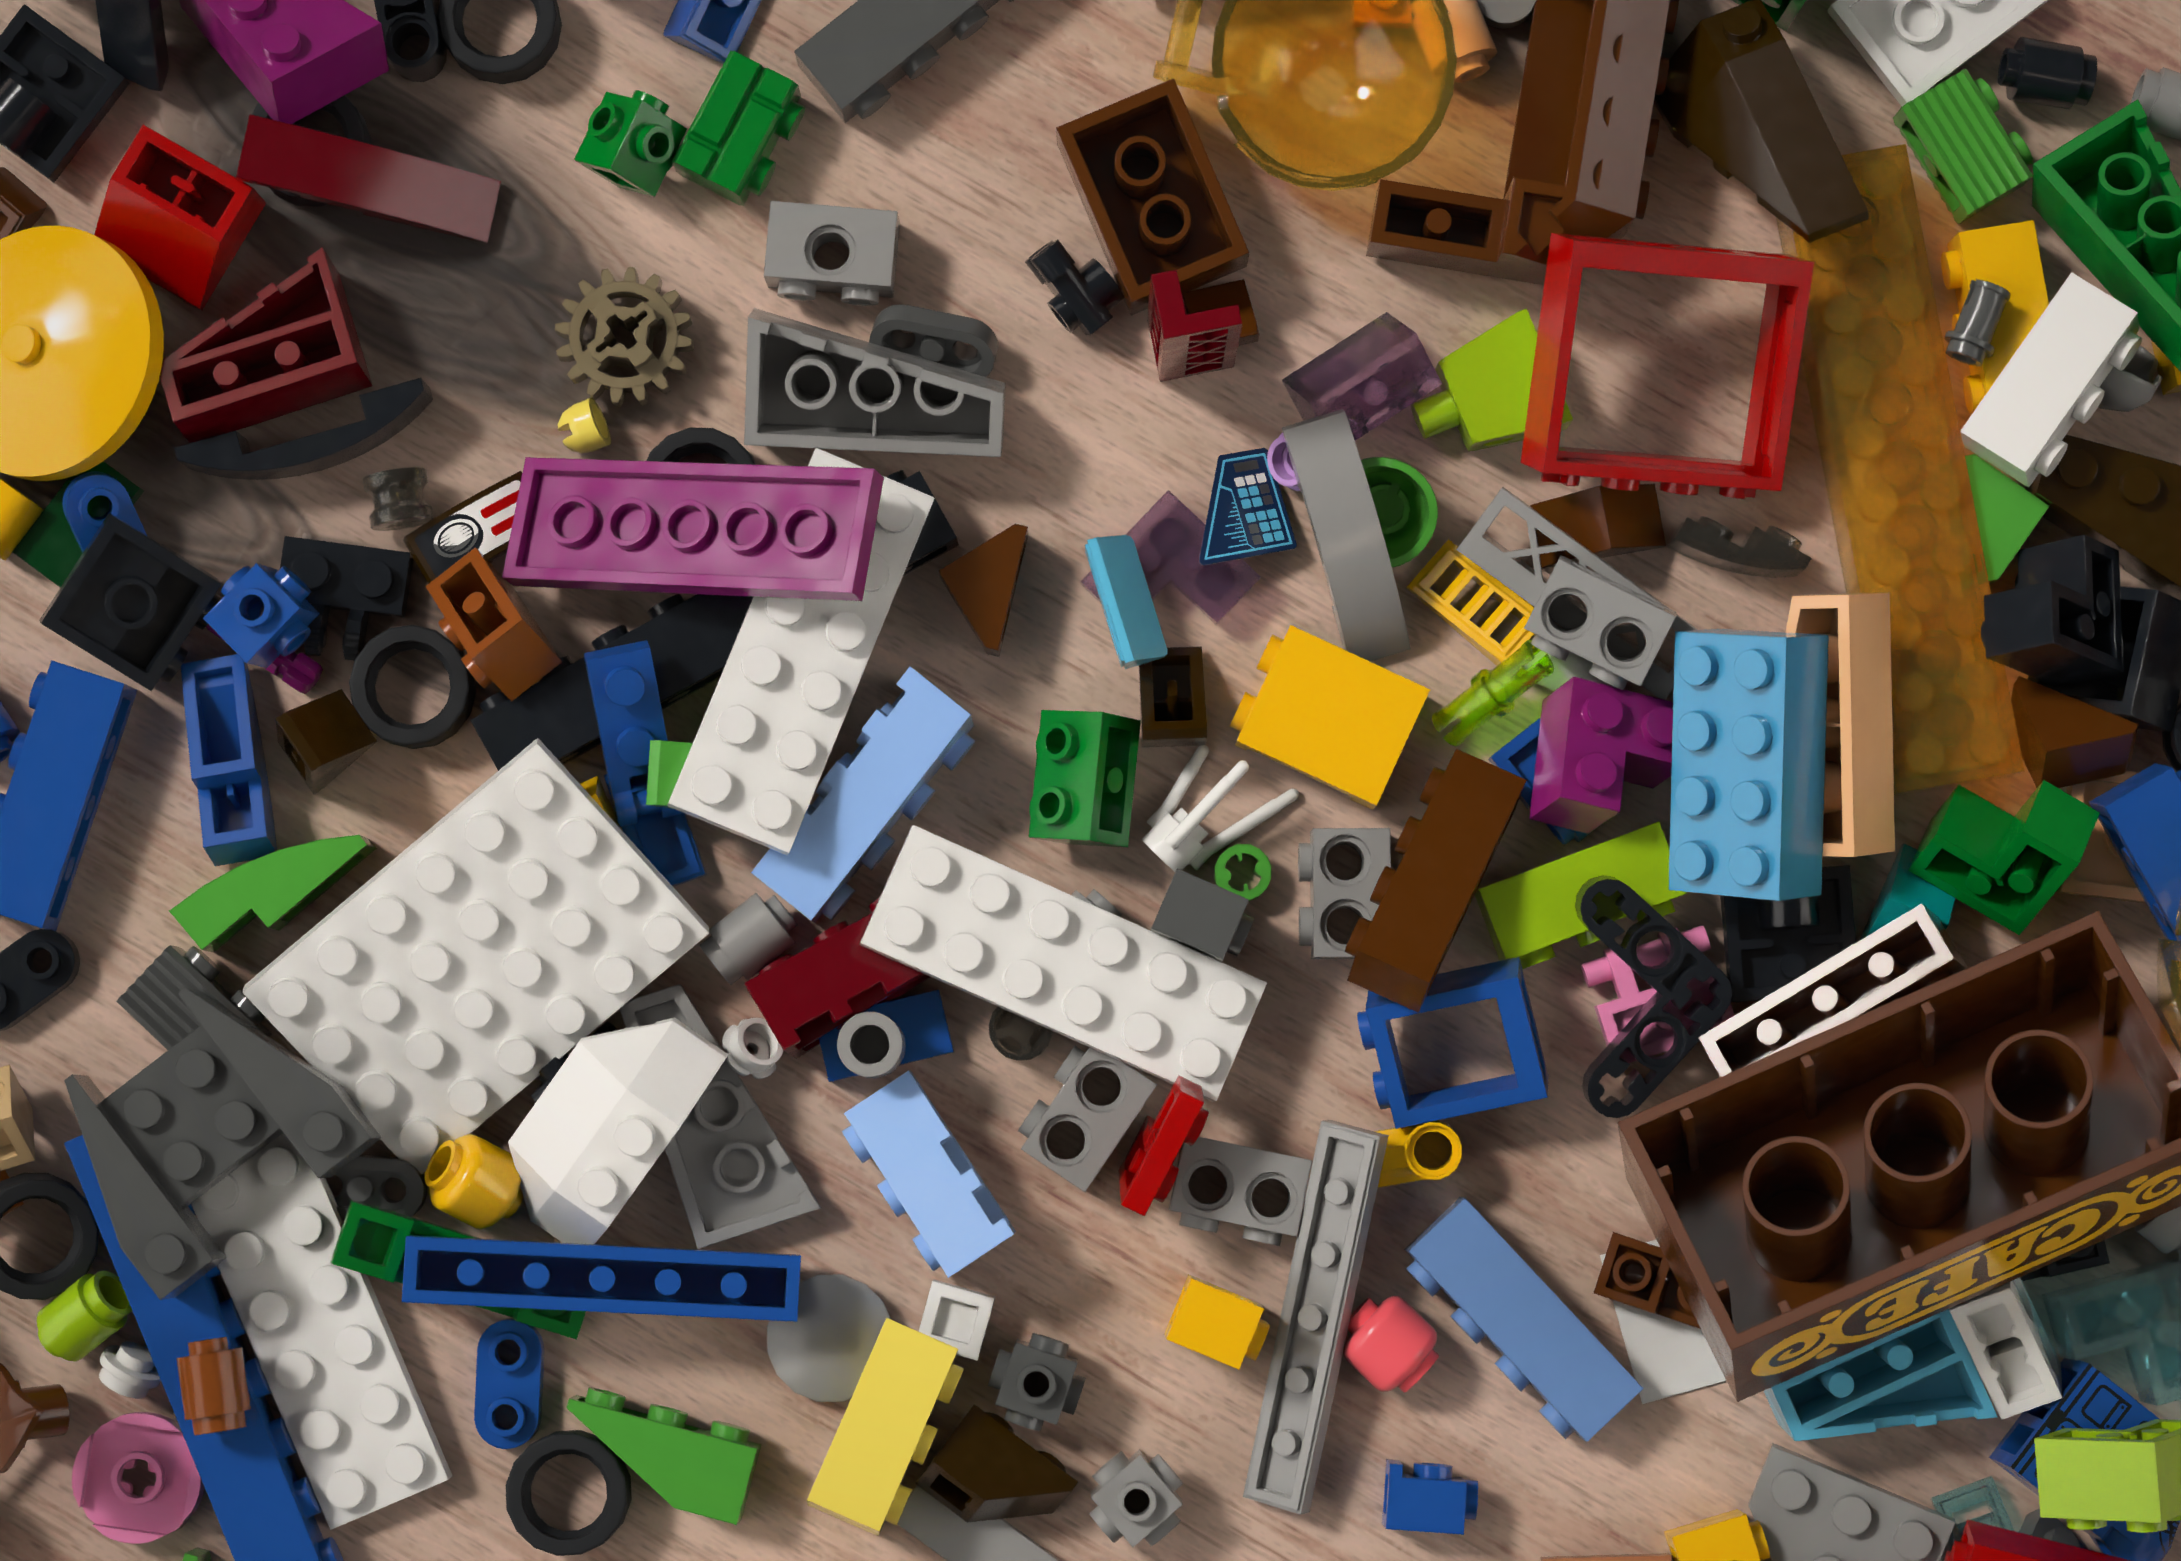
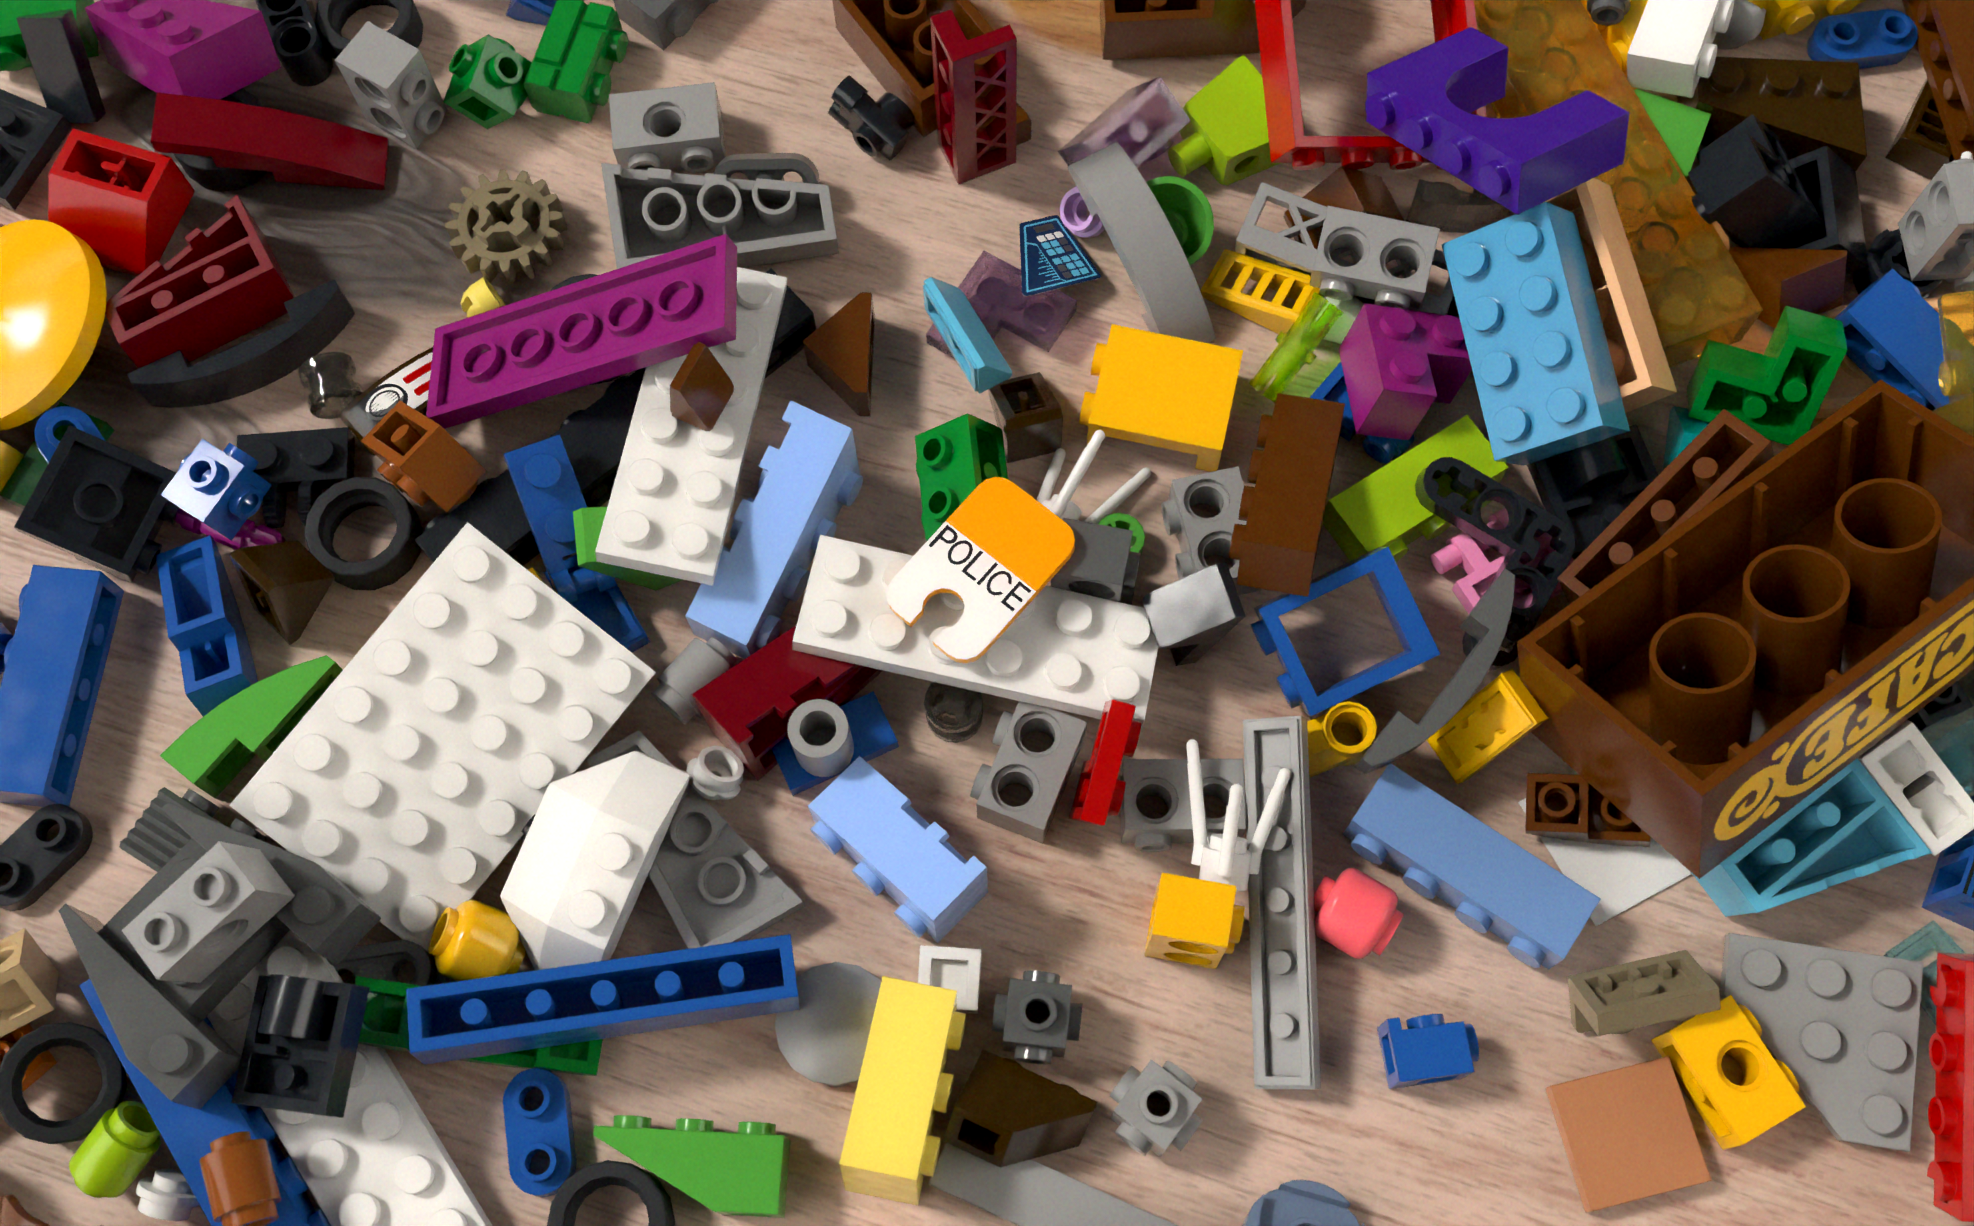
camera: 10 degrees left, 15 degrees down
none -> light grey brick [122,841,295,983]
none -> black plate [231,974,370,1118]
none -> light grey brick [335,21,448,149]
none -> reddish brown slope [670,342,734,431]
none -> piece [886,477,1075,663]
none -> slope [1143,562,1246,666]
none -> white plant [1186,739,1291,891]
none -> dark grey slope [1355,568,1515,774]
none -> dark purple arch [1365,27,1630,215]
none -> yellow plate [1427,669,1548,785]
none -> dark tan bracket [1568,950,1721,1036]

